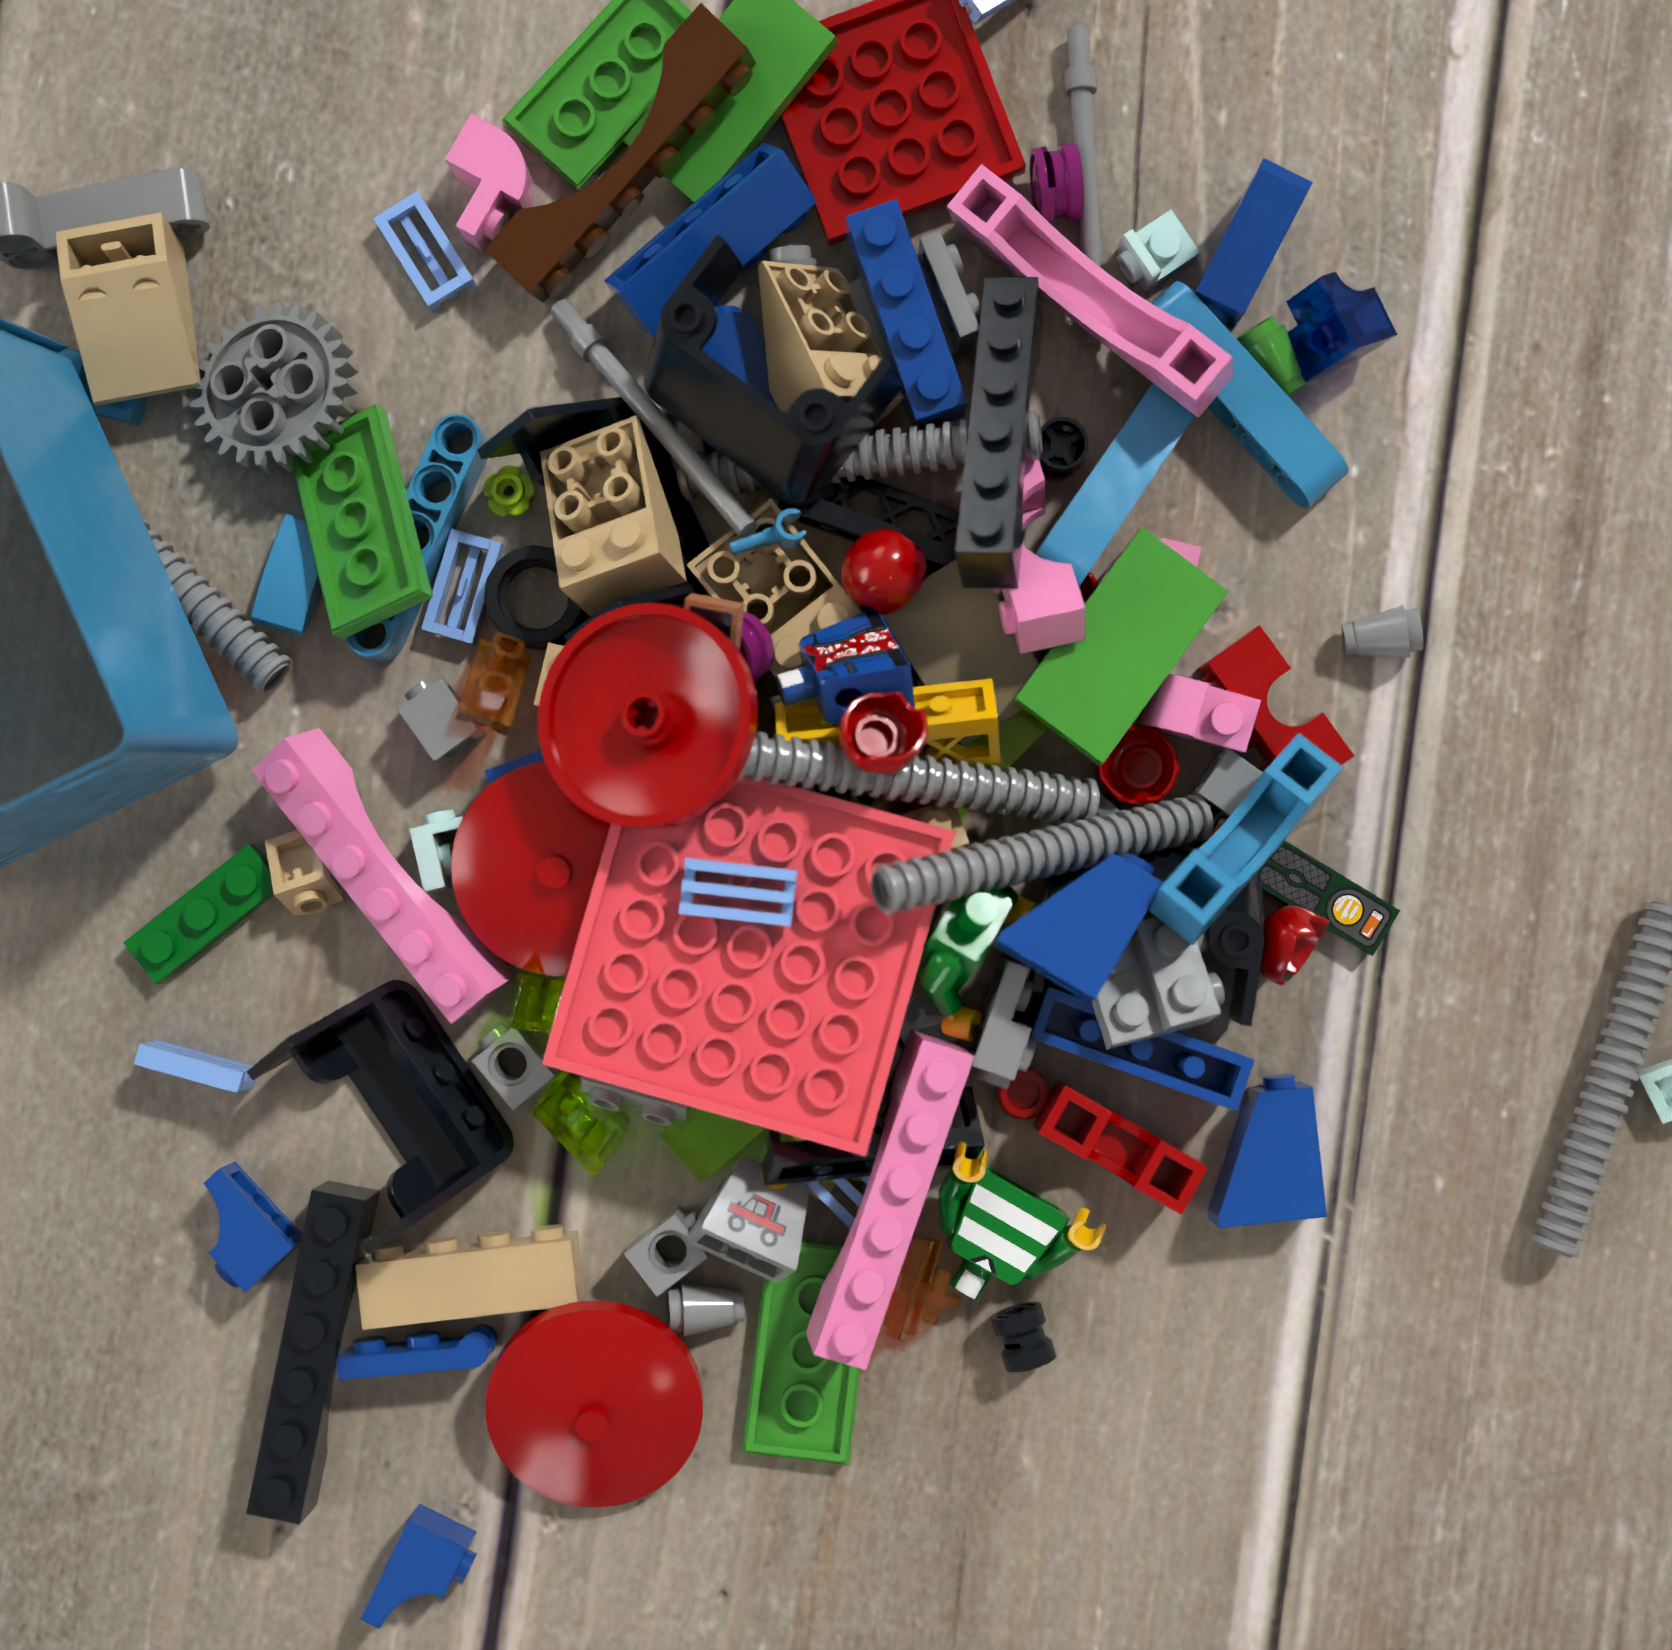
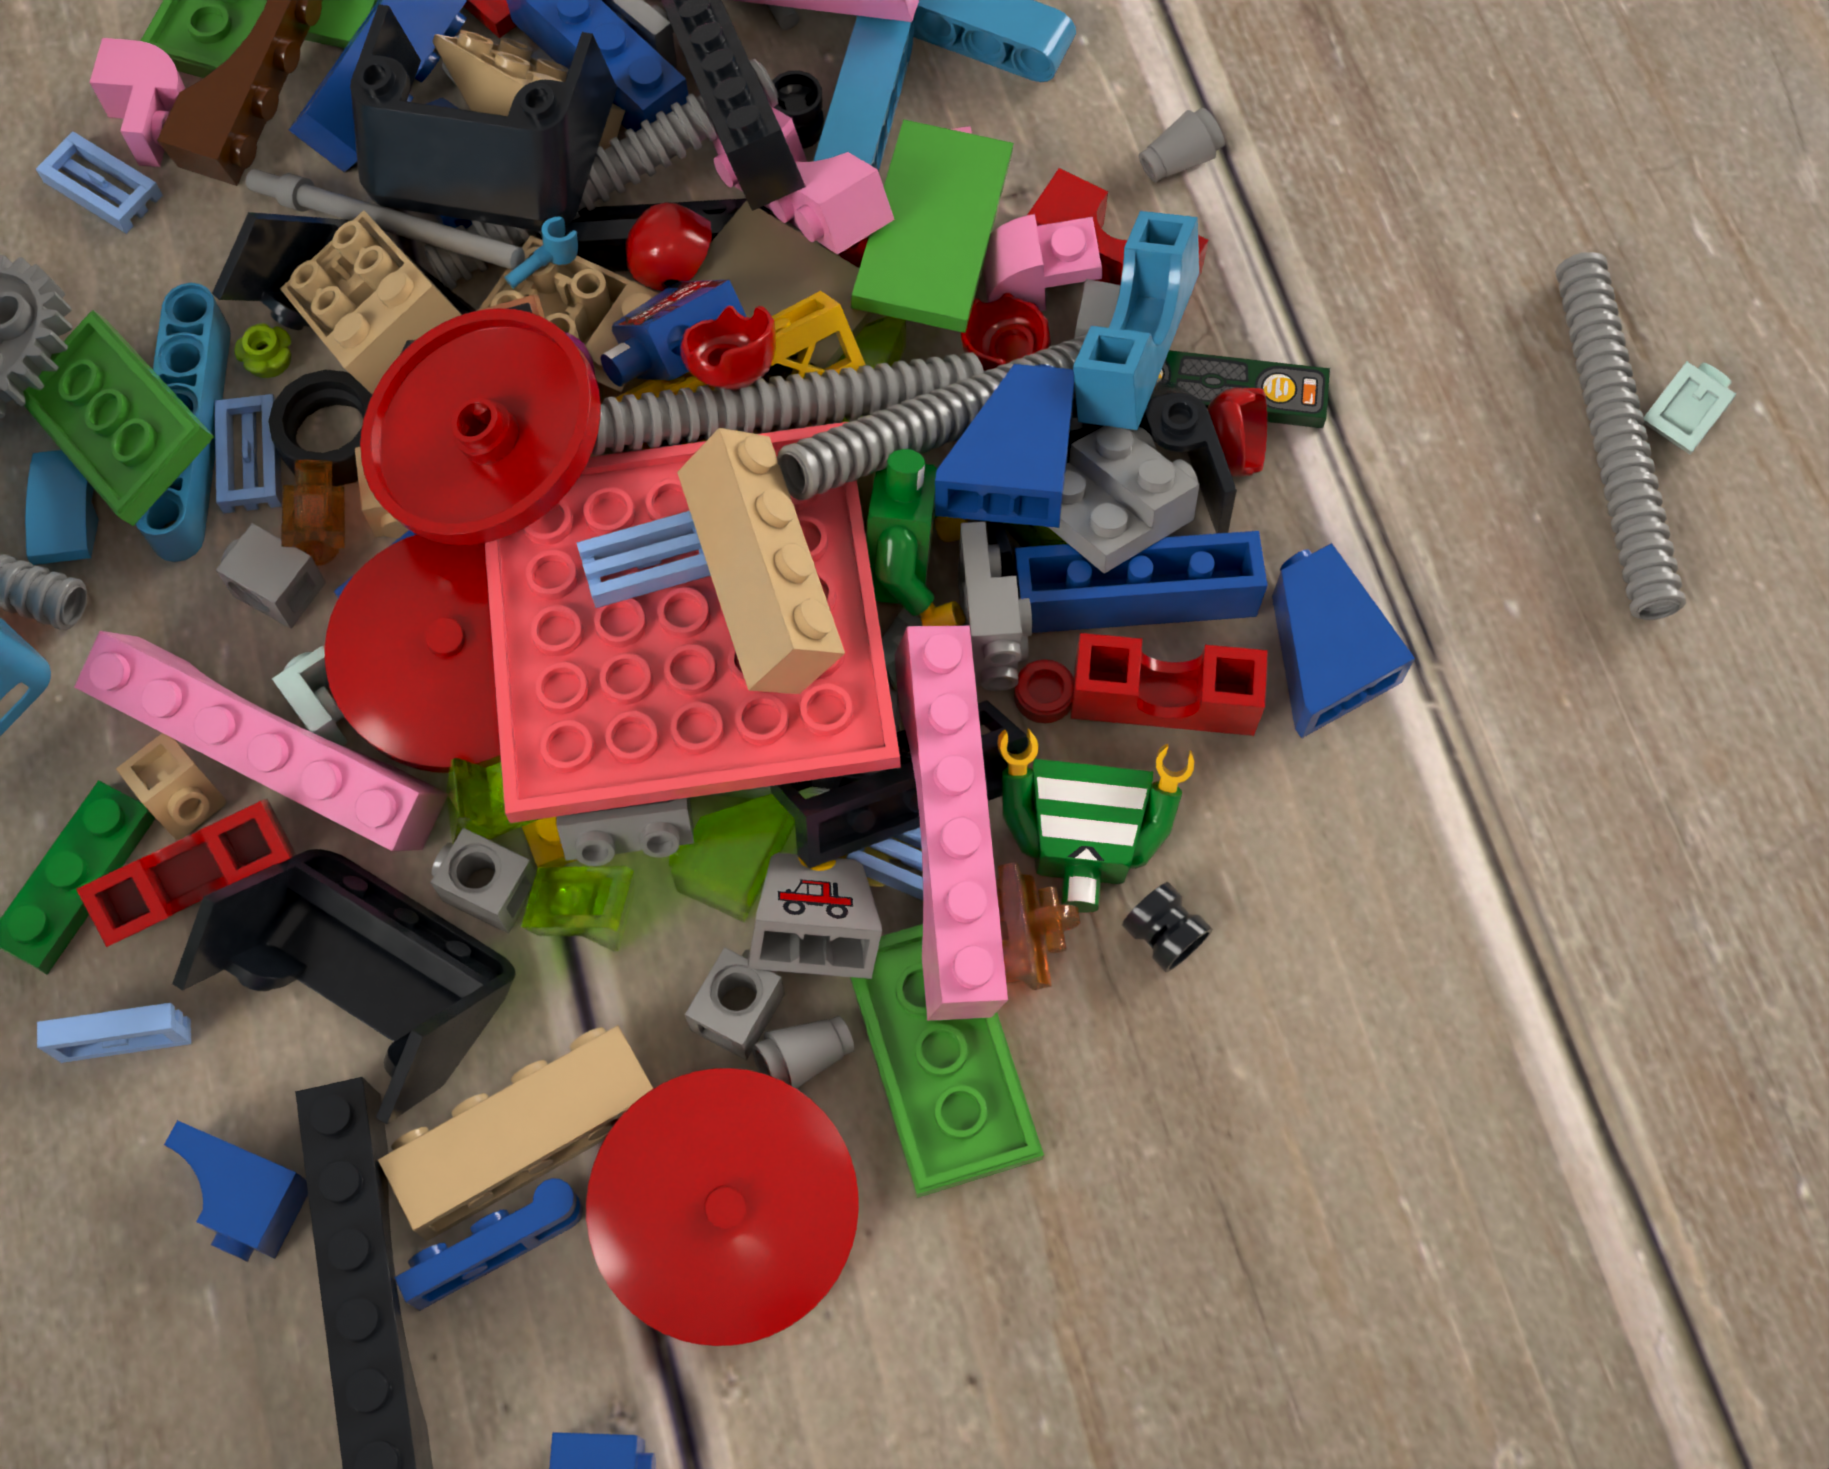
camera: 30 degrees left, 20 degrees down
none -> red arch [76,798,296,947]
none -> tan brick [677,428,845,694]

